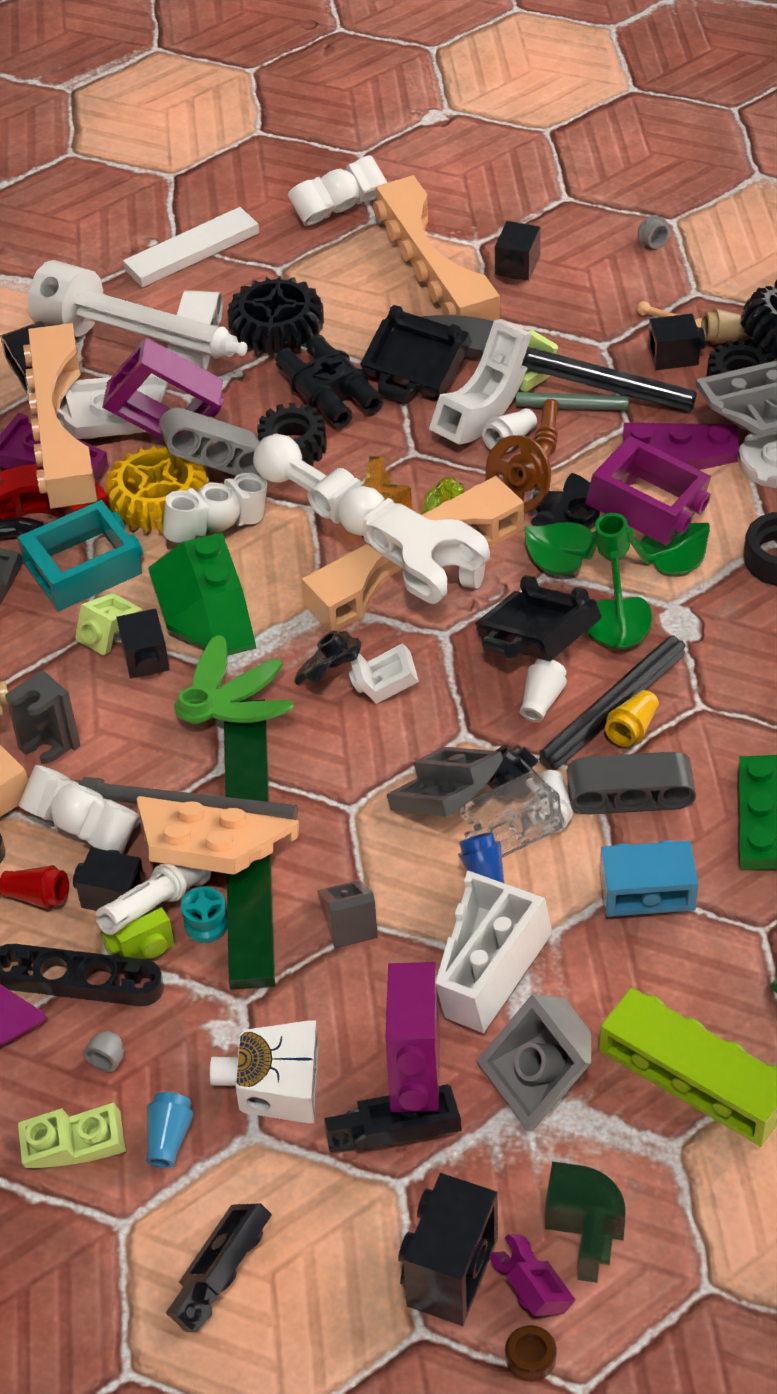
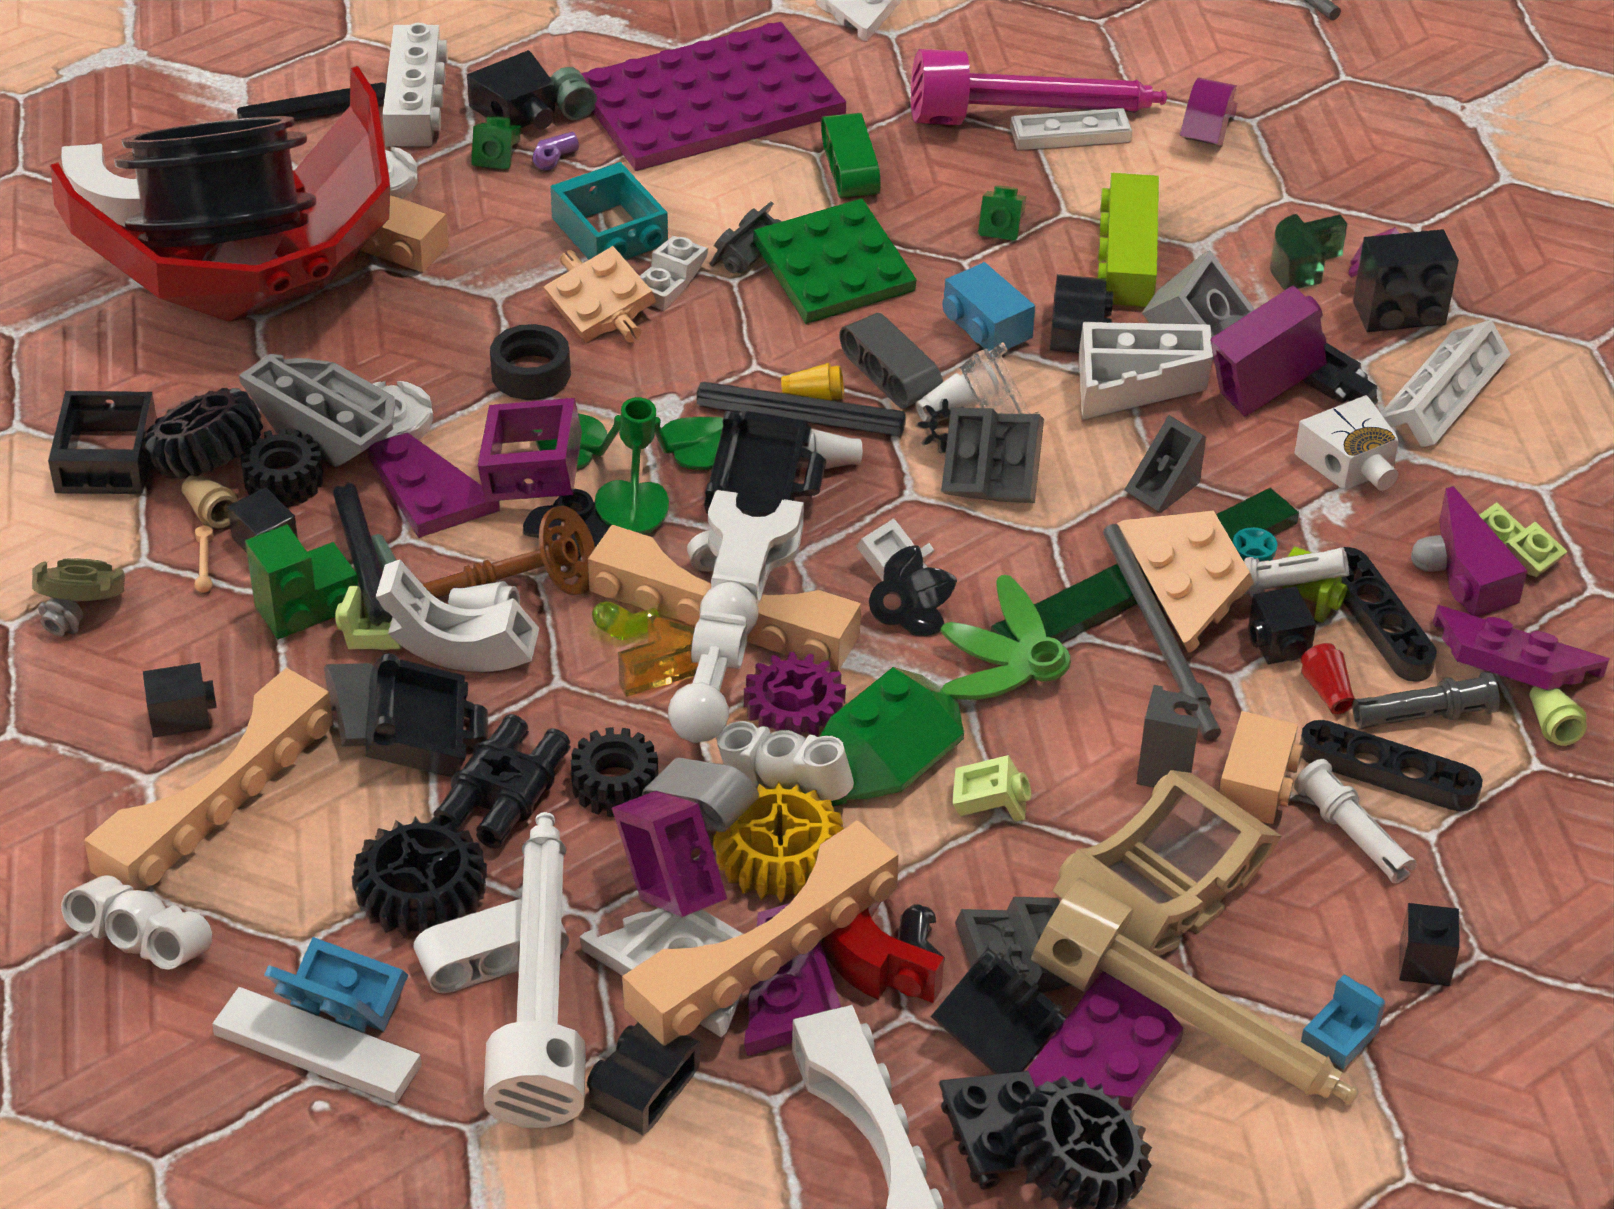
camera: 125 degrees left, 5 degrees down
teal window [17,500,143,612] -> none
white piece [18,765,139,852] -> none
black brick [116,608,170,679] -> none
dark azure cone [146,1092,194,1168] -> none
black hinge [166,1203,272,1332] -> none
blue cone [458,832,505,884] -> none
none -> olive tile [32,558,125,601]
none -> green brick [245,524,359,640]
none -> dark azure bracket [264,937,408,1033]
none -> magenta gear [744,652,846,737]
none -> black brick [1050,274,1113,353]
none -> white fence [1381,320,1511,448]
none -> magenta slope [1439,486,1527,617]

